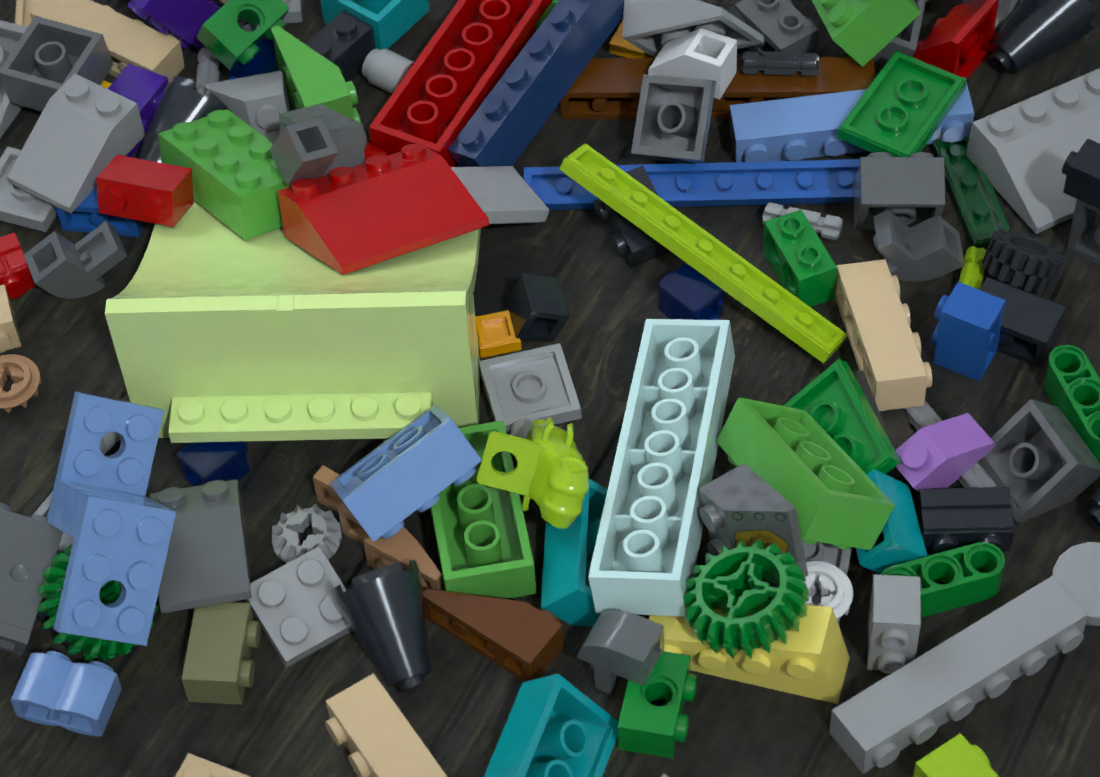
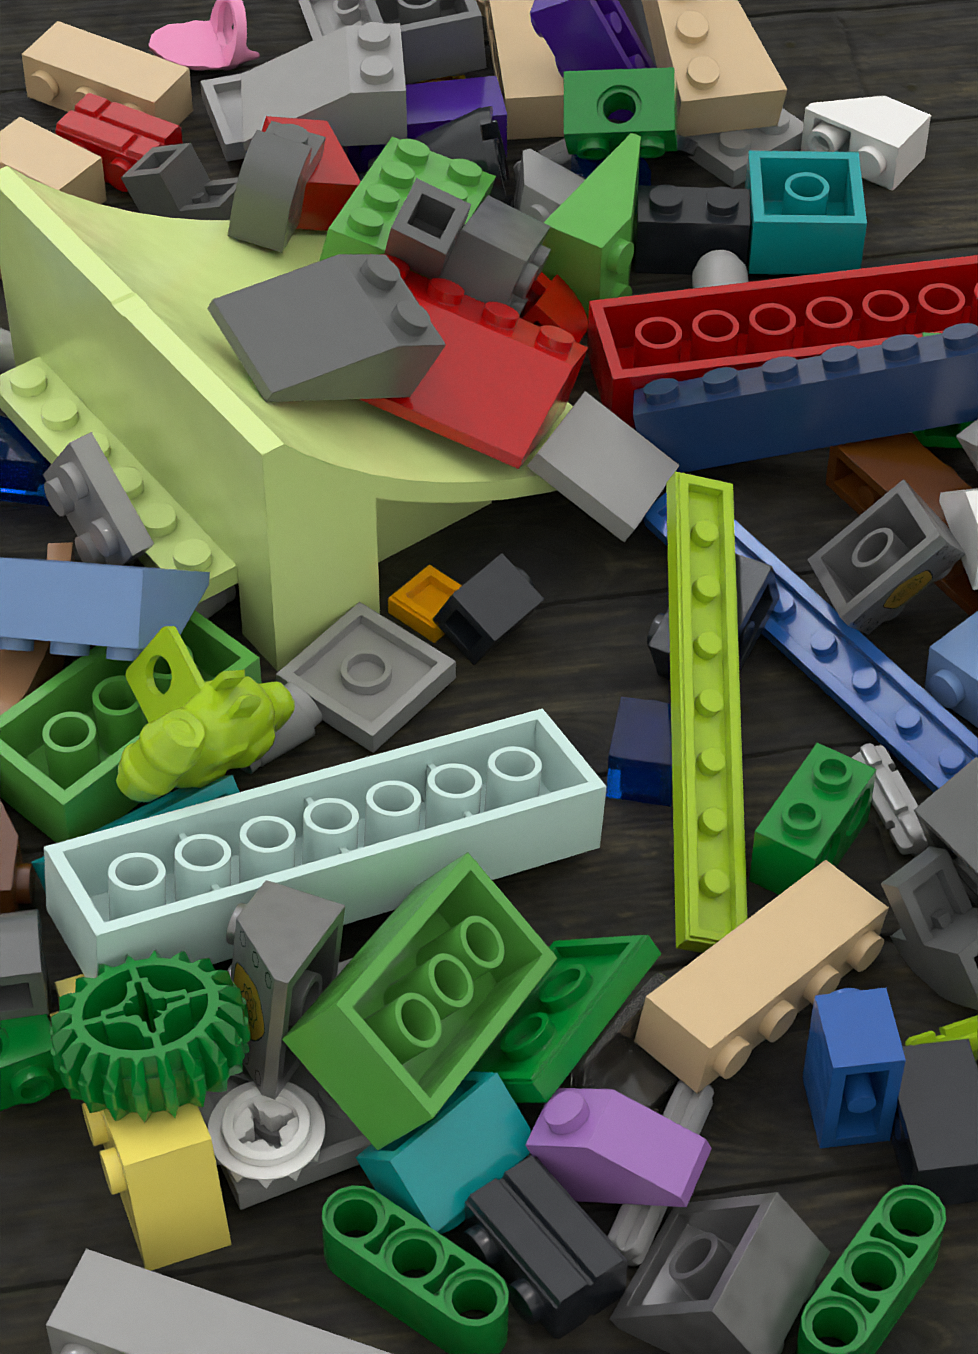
camera: 50 degrees right, 5 degrees down
light grey brick [867,575,921,674] -> none
none -> light grey plate [43,432,154,566]
none -> dark grey slope [207,254,446,402]
none -> dark grey brick [228,121,326,252]

